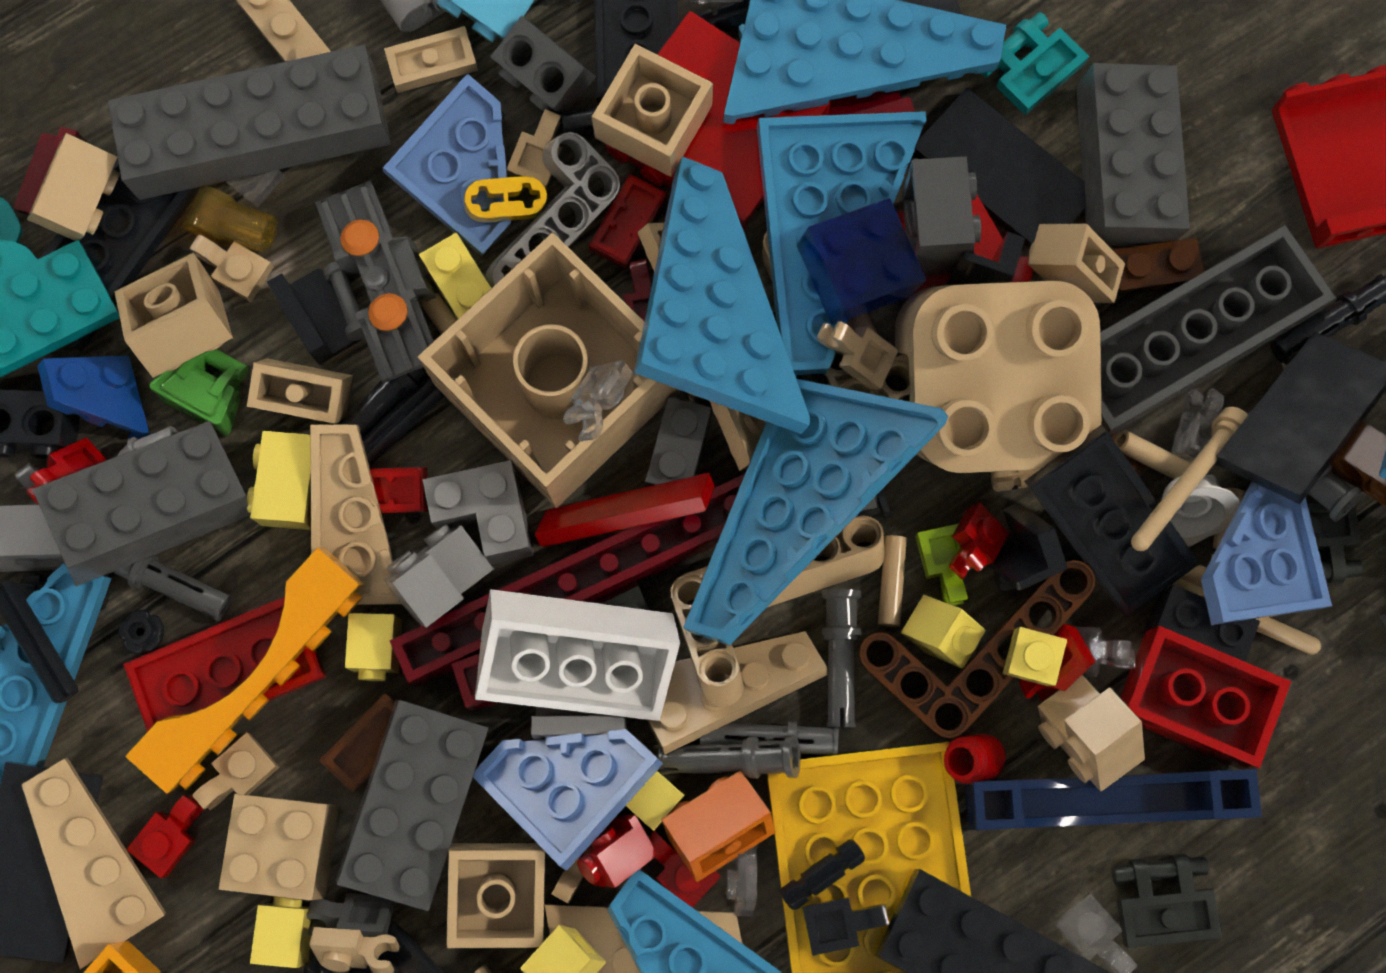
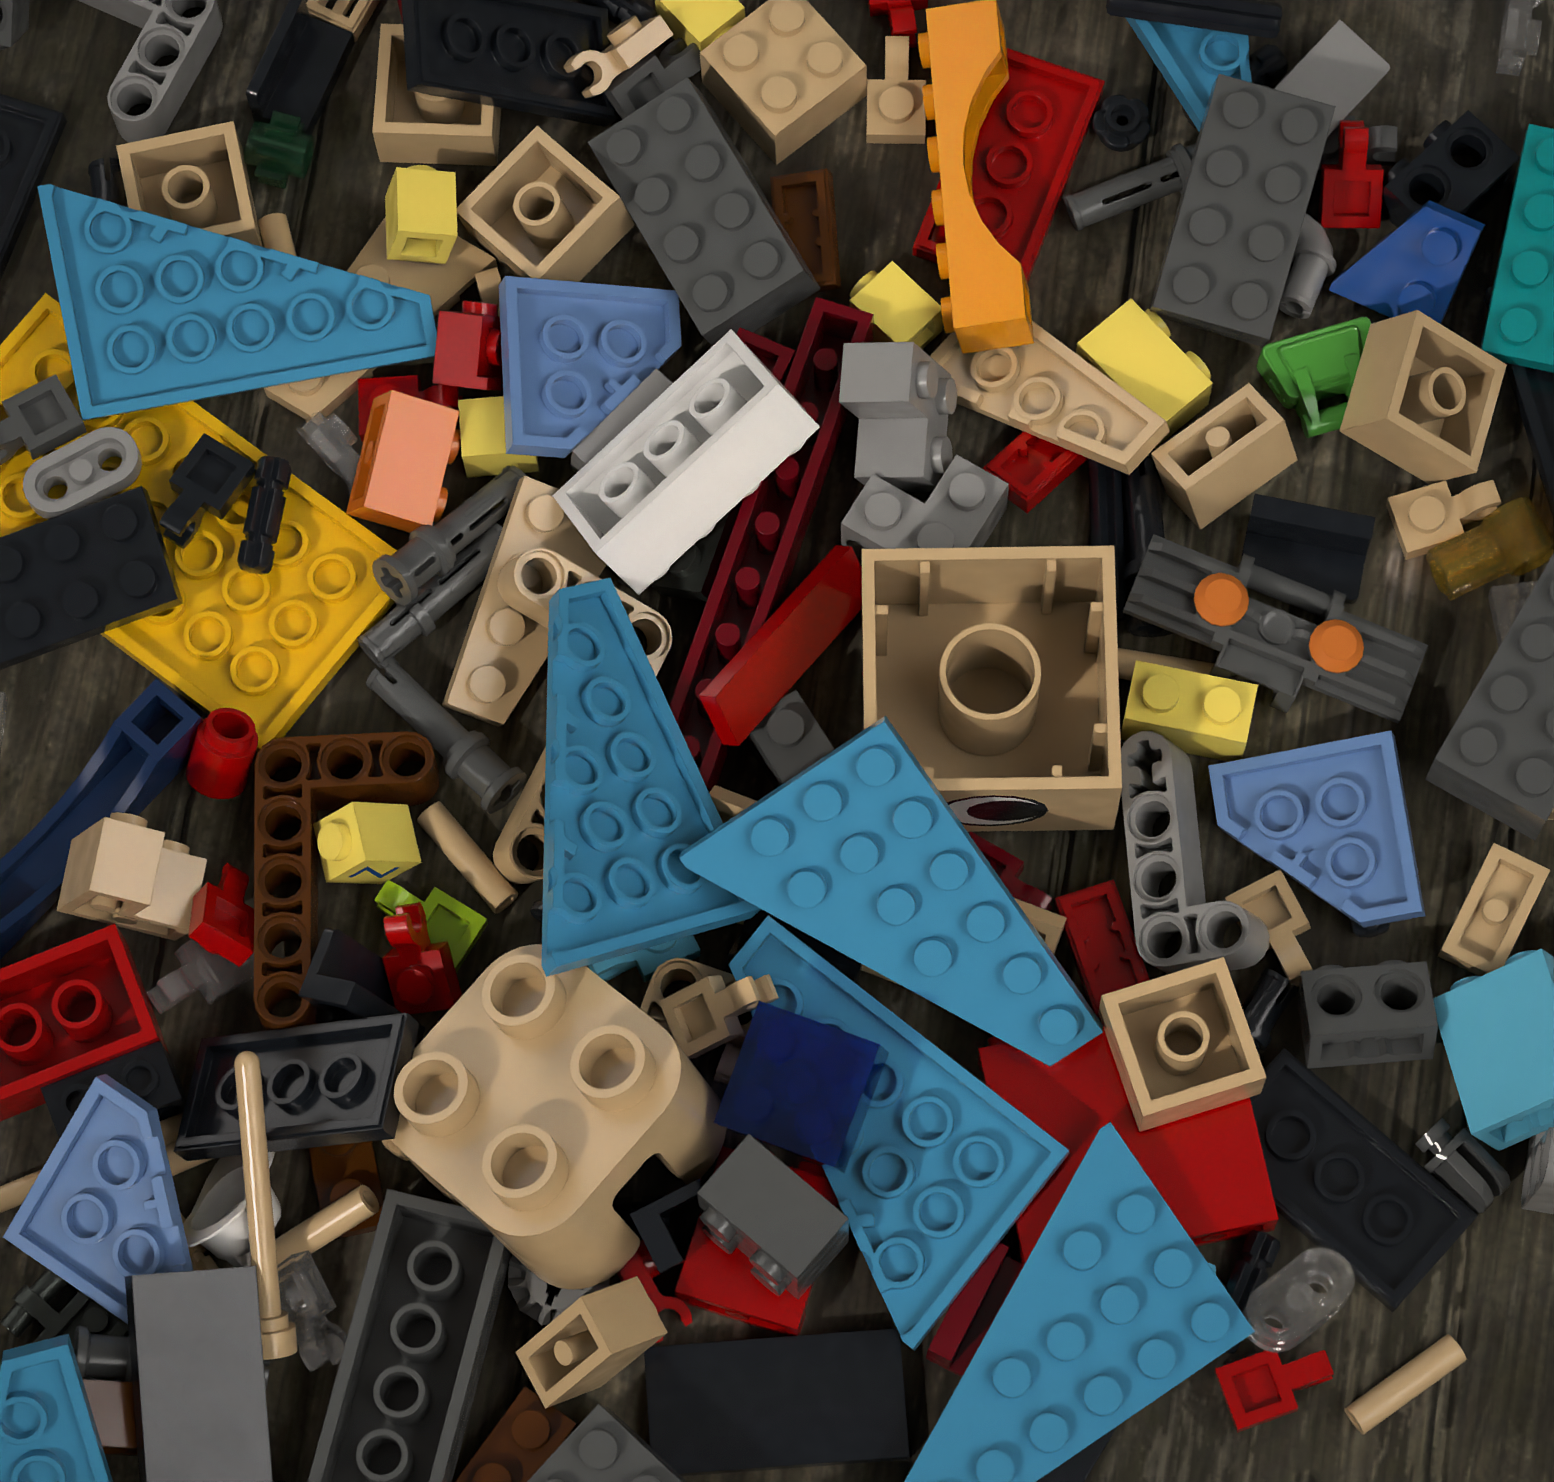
camera: 135 degrees right, 5 degrees down
yellow beam [463,176,547,223] -> none
clear plate [563,360,634,442] -> none
light yellow brick [1003,627,1067,687] -> none

